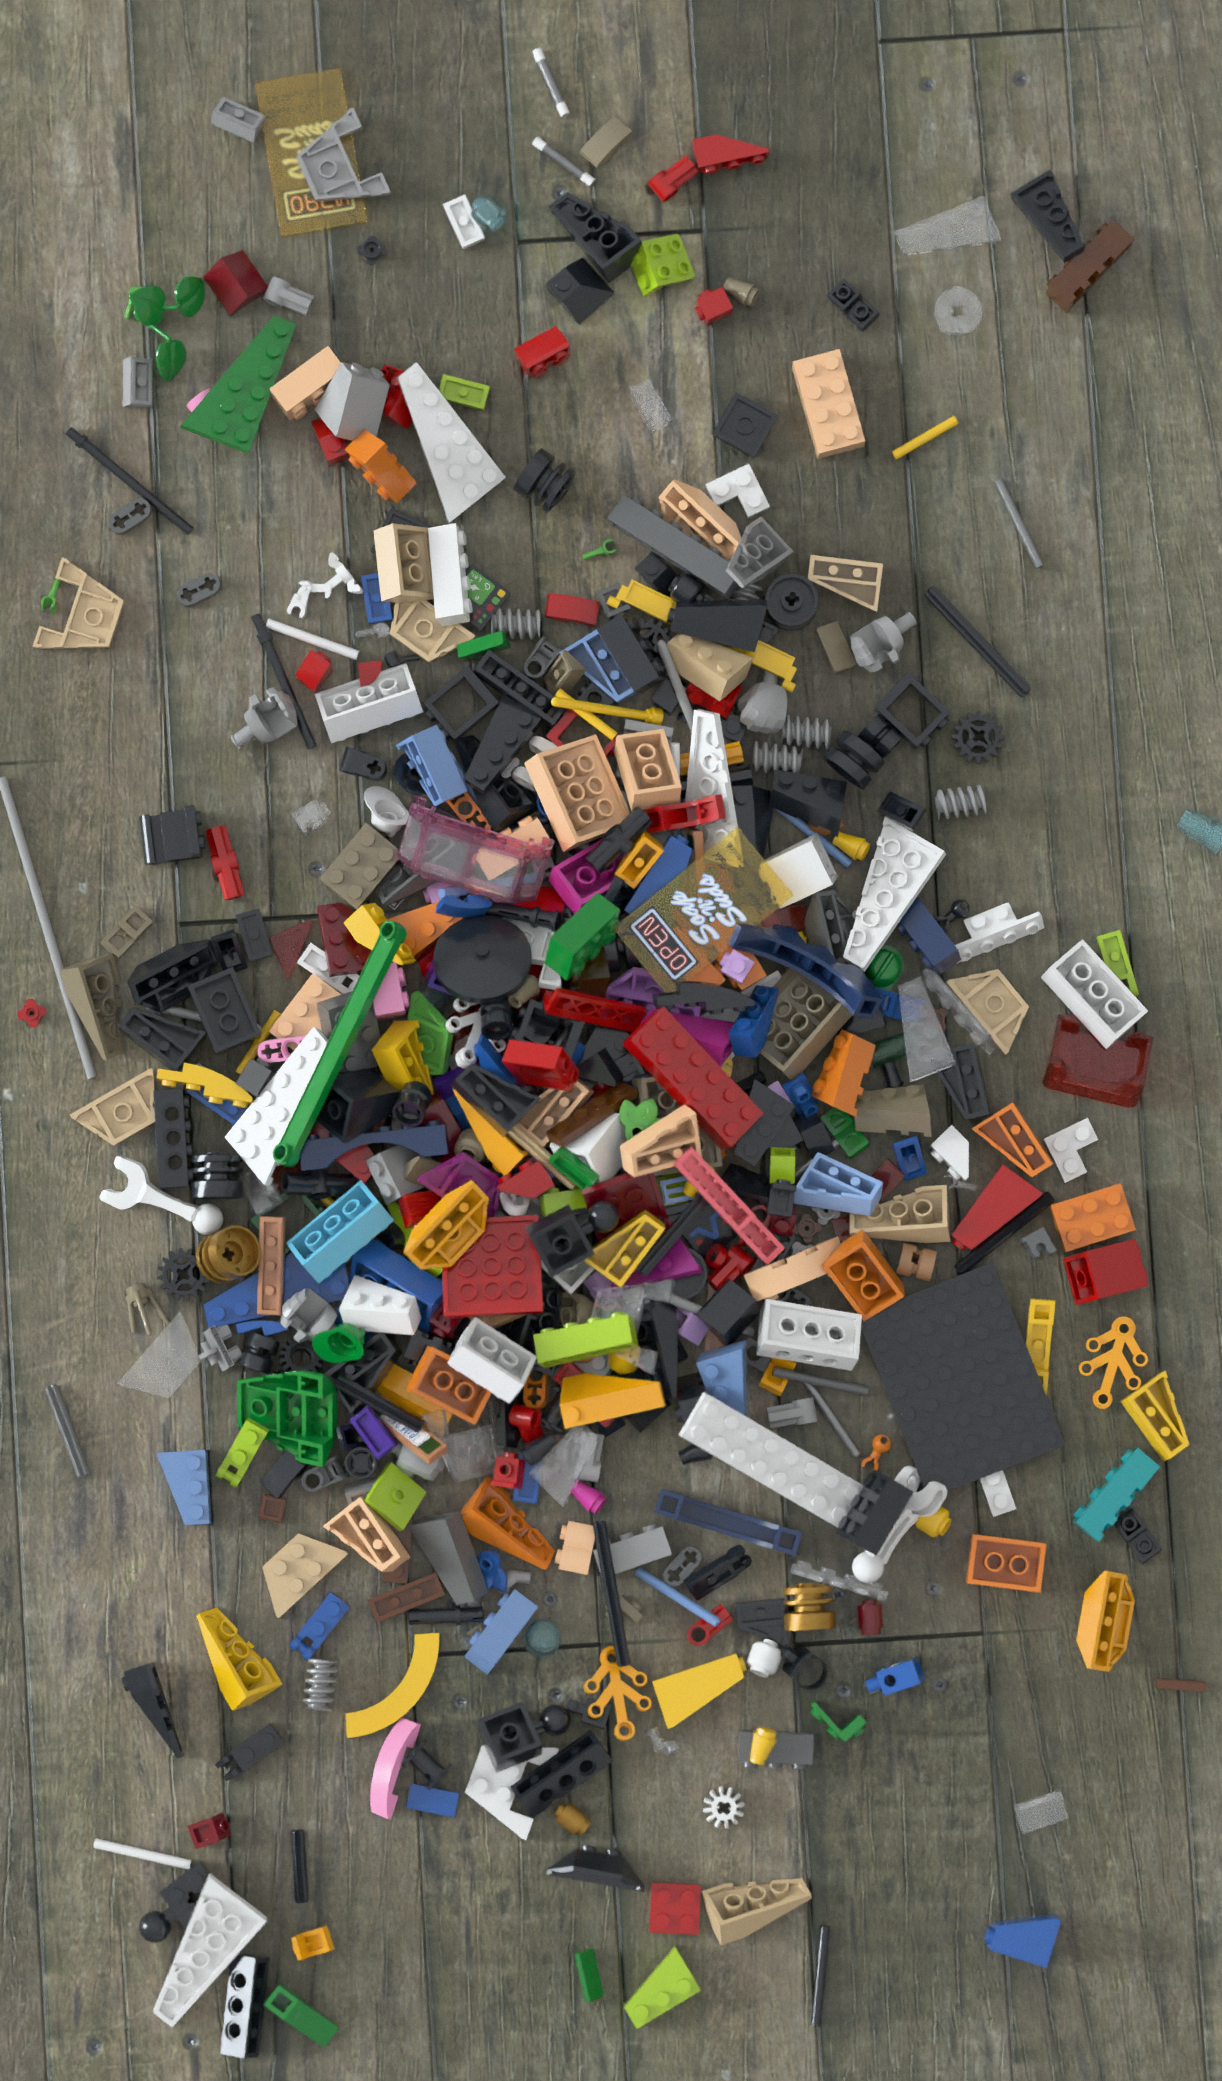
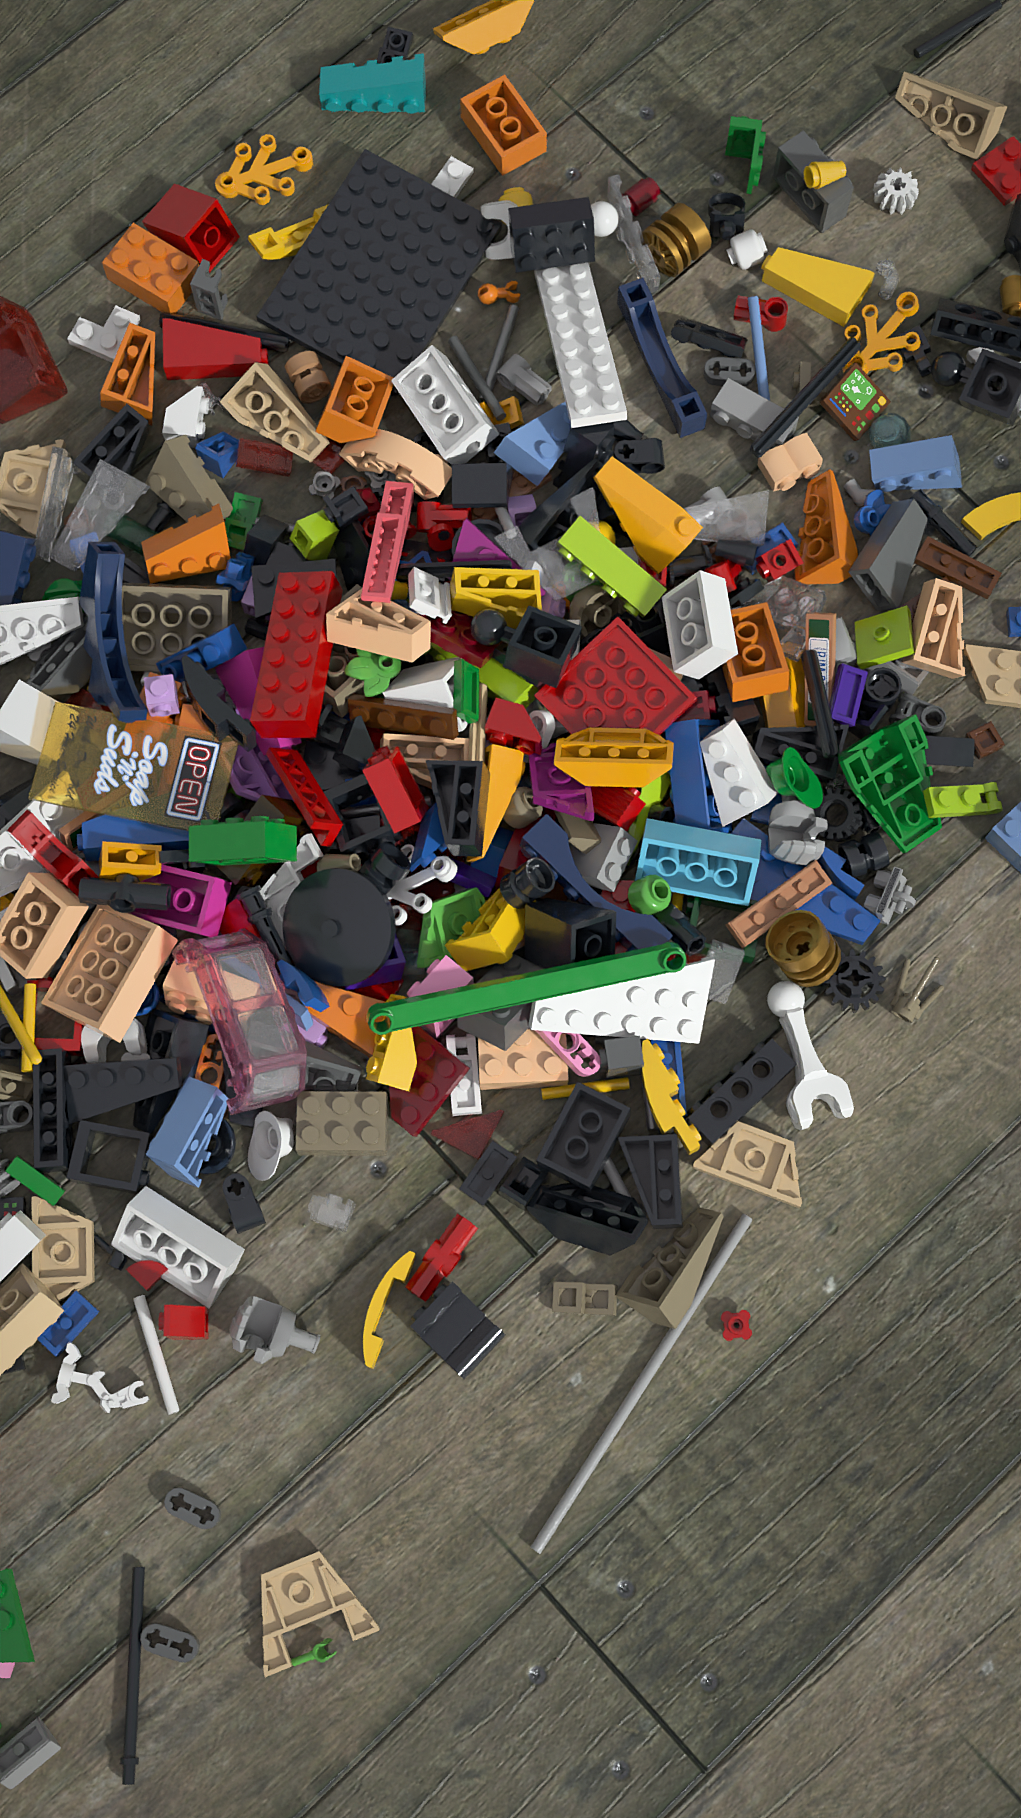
camera: 130 degrees left, 10 degrees down
clear wing [117,1312,202,1398] -> none
black wheel [192,1152,243,1199] -> none
black bar [251,613,317,750] -> none
clear hand [355,623,390,639] -> none
dark pink cone [569,1480,607,1514] -> none
black wing [735,1598,789,1646] -> none
light blue wedge [794,1152,883,1216] -> none
blue torso [865,1656,925,1696] -> none
yellow wedge [1120,1370,1190,1461] -> none
none -> yellow slope [363,1251,416,1369]
none -> white plate [408,567,452,624]
none -> black piece [613,438,665,474]
none -> bright green head [628,875,671,915]
none -> reddish brown tile [819,362,891,441]

